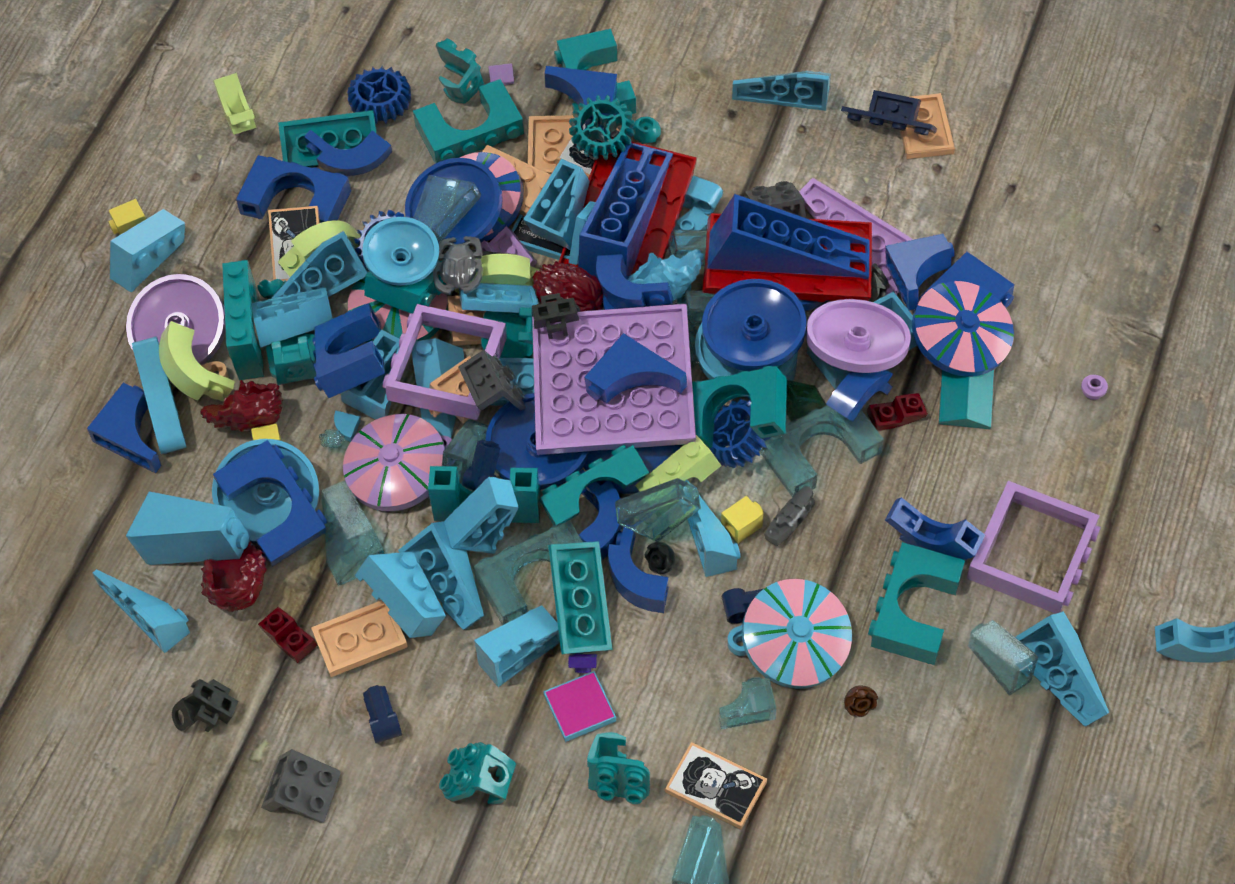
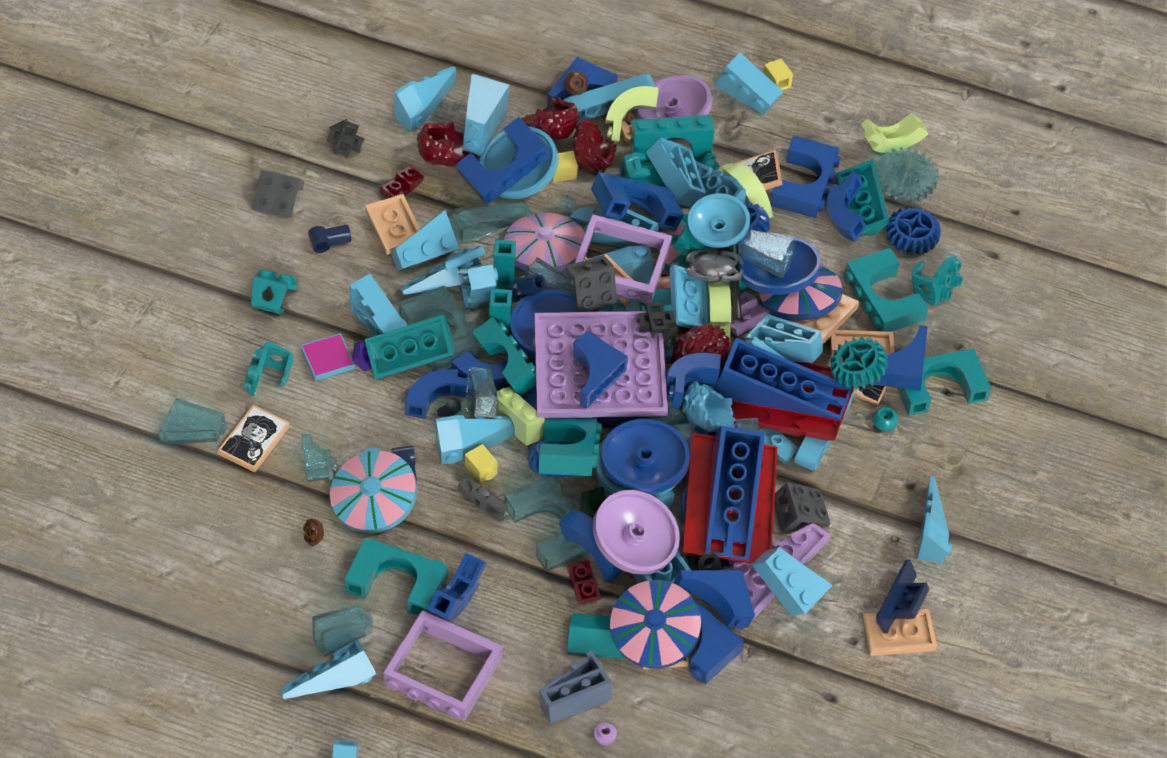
camera: 85 degrees right, 5 degrees down
lavender slope [488,63,514,85] -> none
none -> medium azure plate [443,246,486,271]
none -> dark red hair [521,97,579,140]
none -> sand blue wedge [539,651,612,724]
none -> reddish brown plate [564,71,588,96]
none -> medium azure wedge [752,548,833,617]
none -> clear light blue gear [876,147,939,203]

